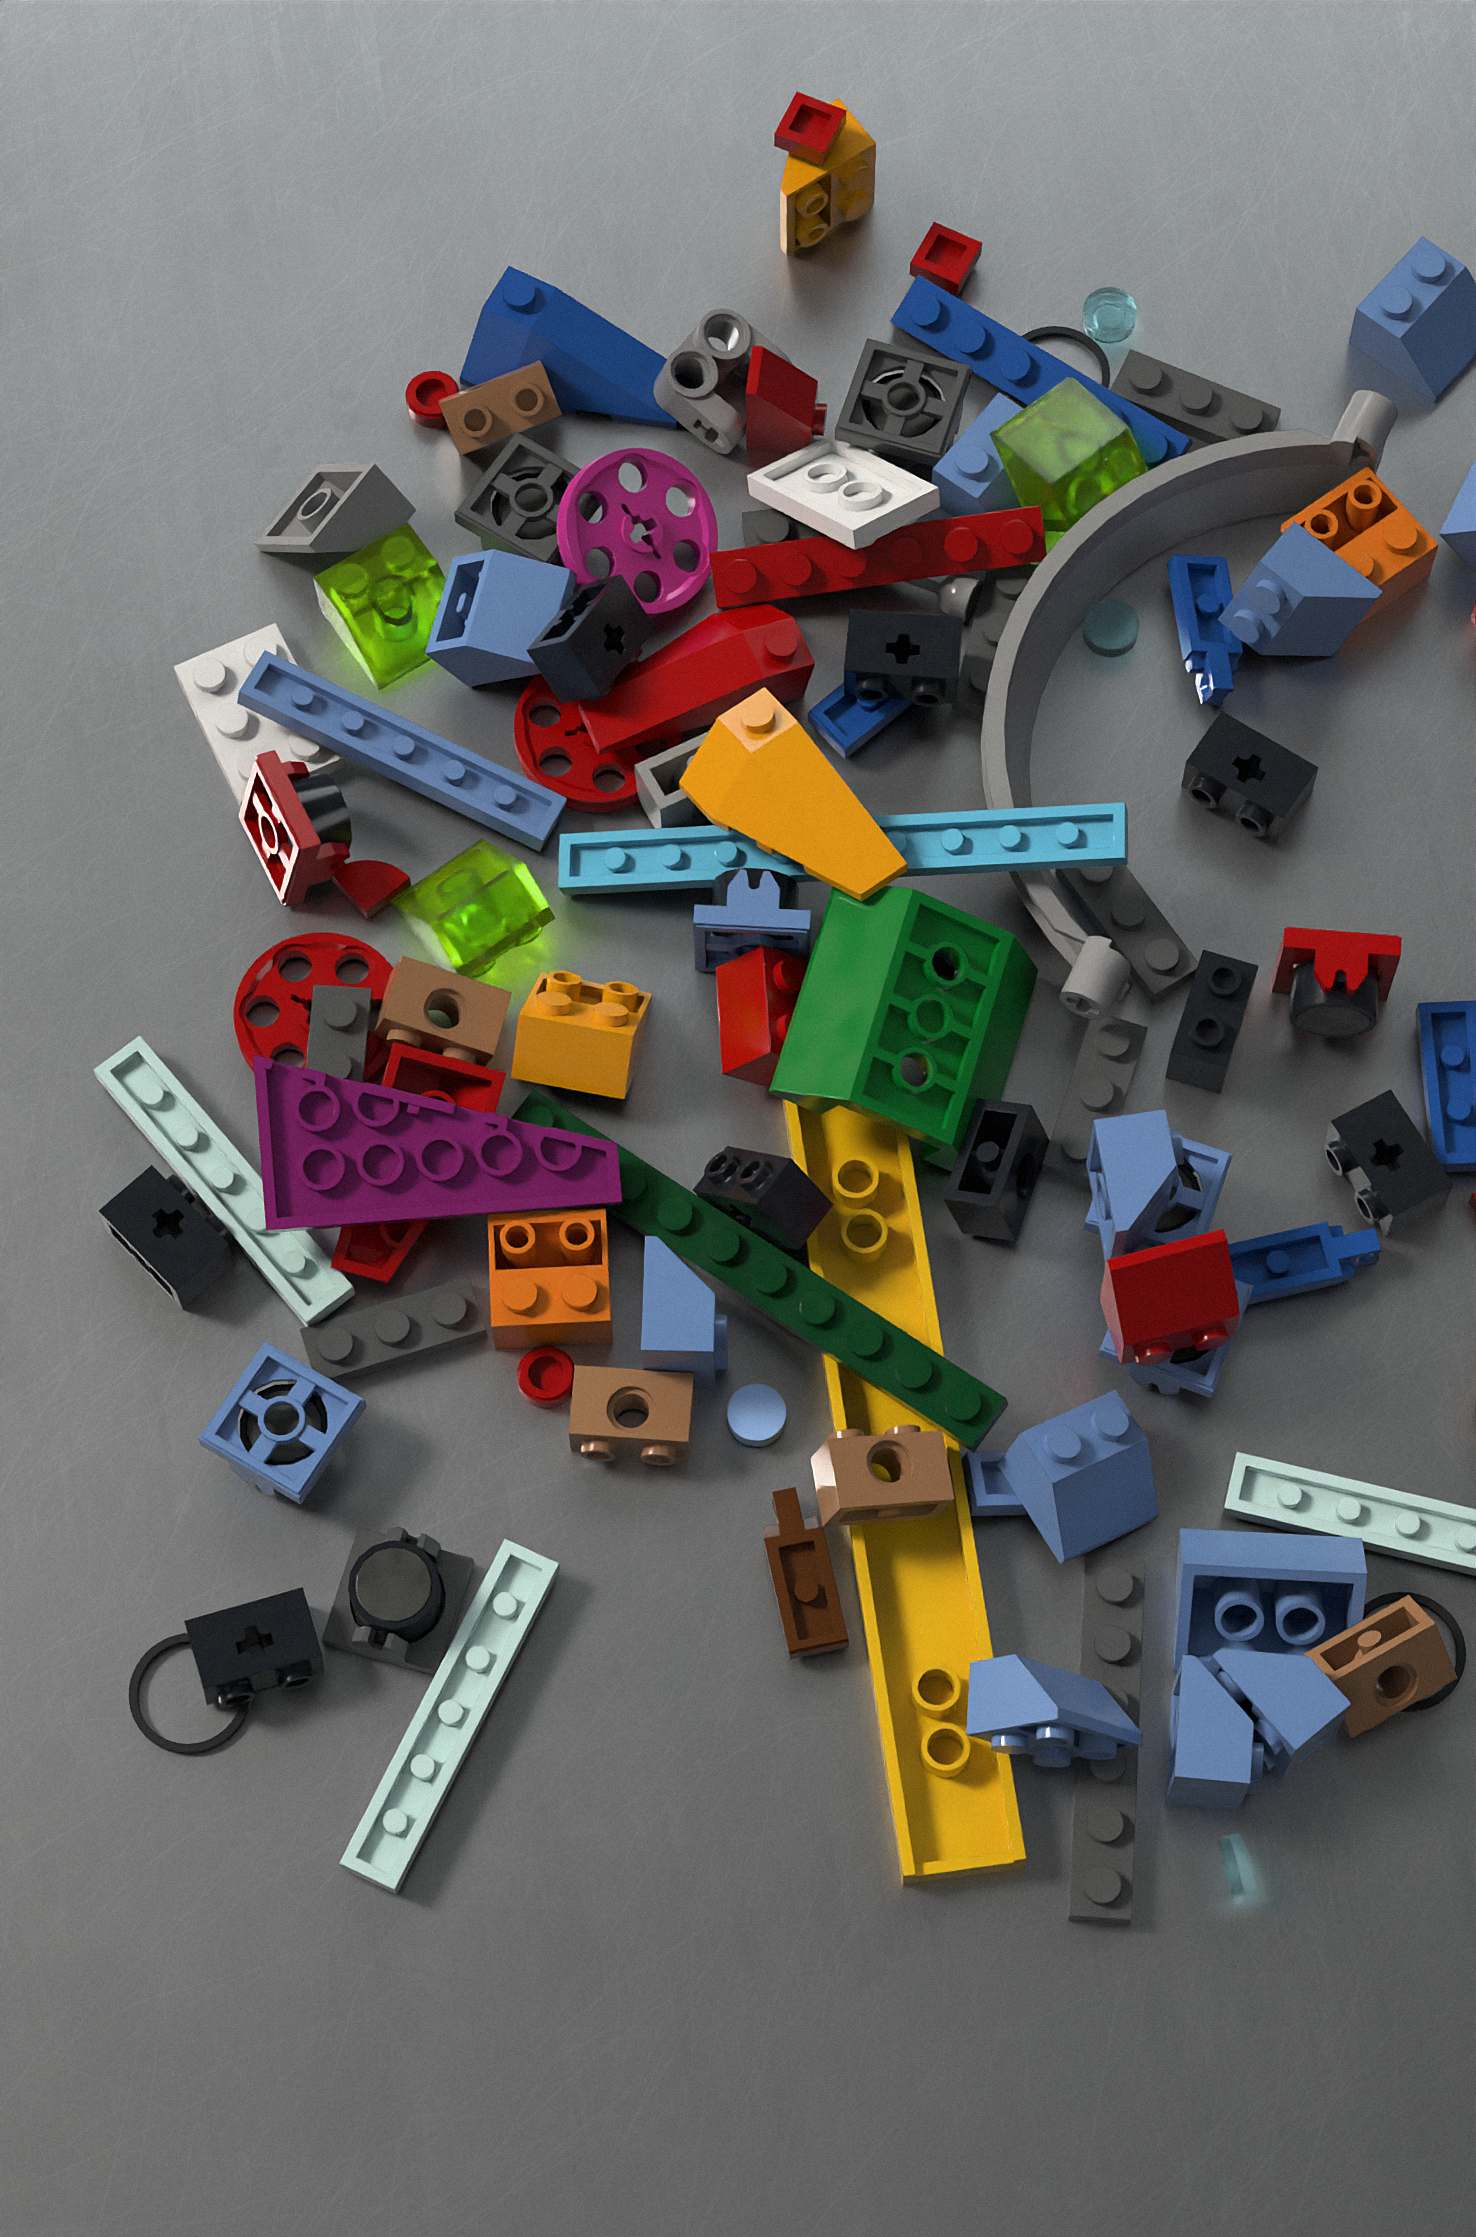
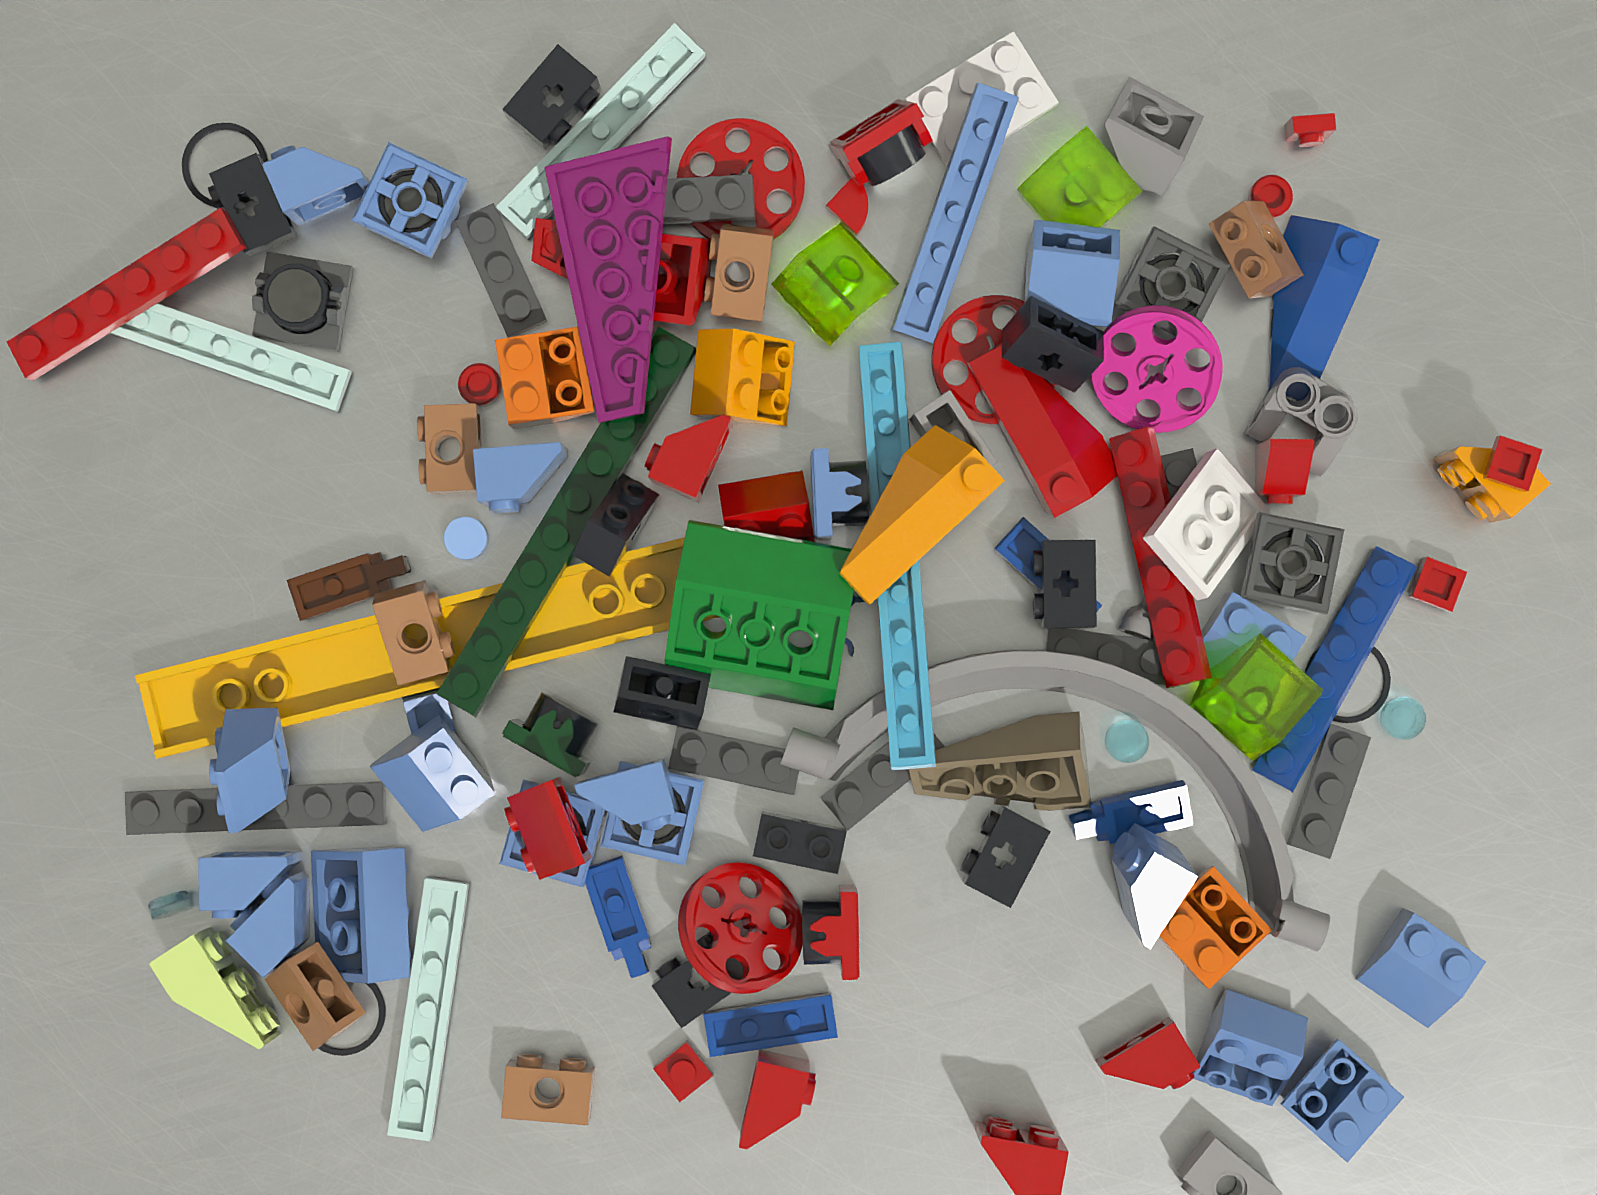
camera: 75 degrees right, 20 degrees up
none -> red plate [7,208,247,381]
none -> yellowish green slope [148,926,281,1049]
none -> medium blue slope [262,146,370,226]
none -> dark green piece [502,692,598,778]
none -> red slope [644,414,733,503]
none -> red wedge [678,862,803,994]
none -> dark tan wedge [909,711,1091,811]
none -> red plate [1284,113,1336,147]

